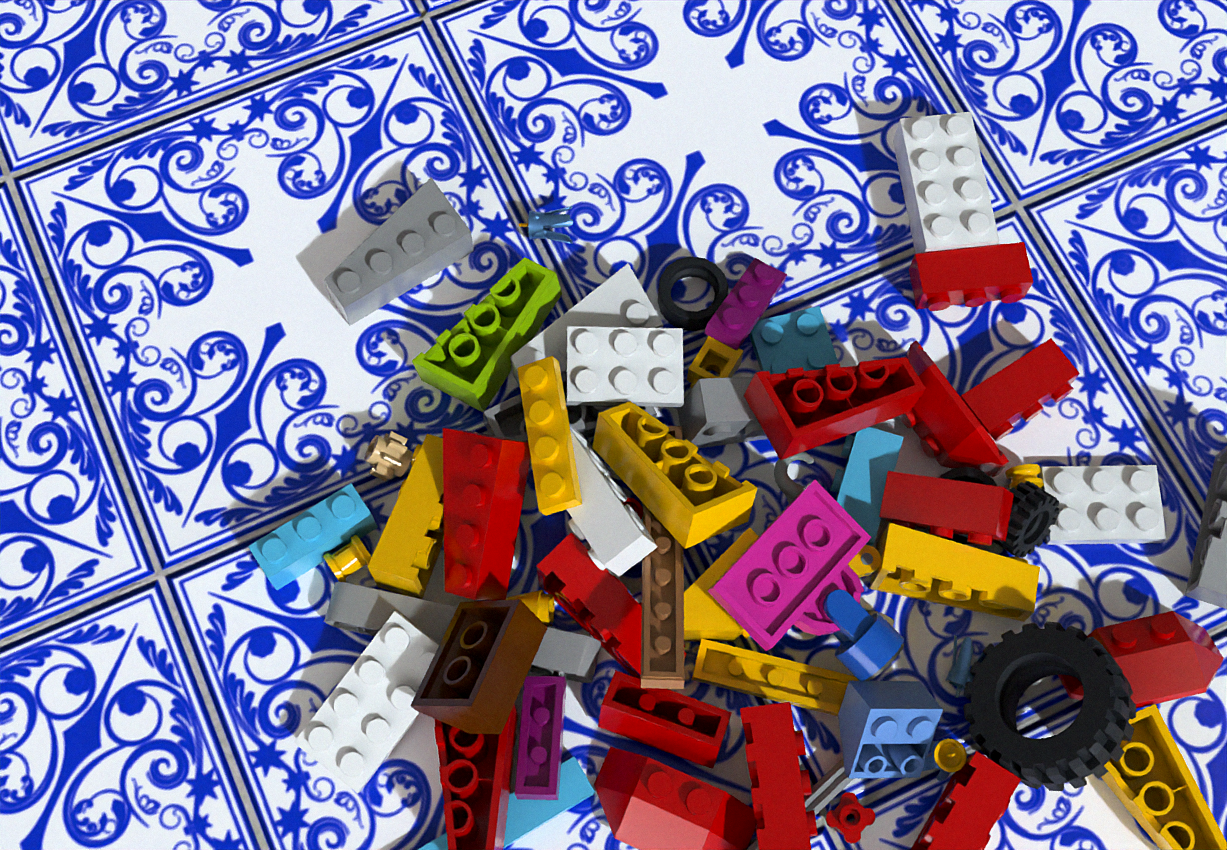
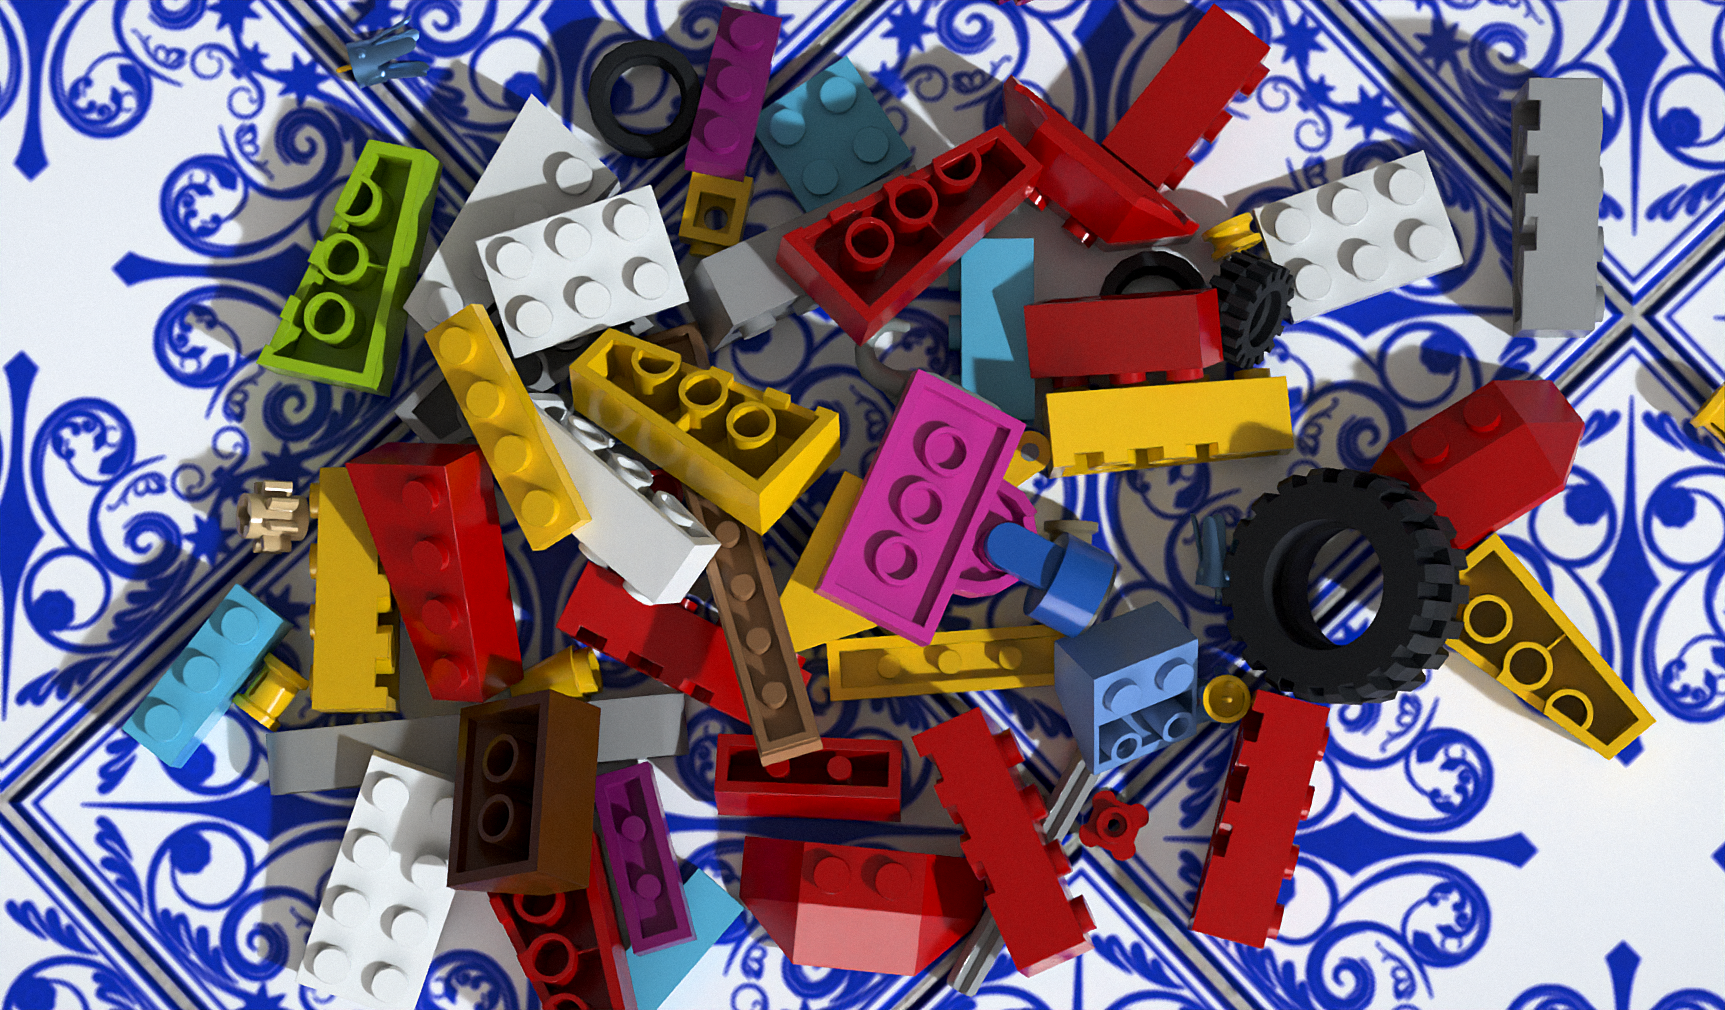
camera: 15 degrees left, 15 degrees up
light grey wedge [324,178,474,326] -> none

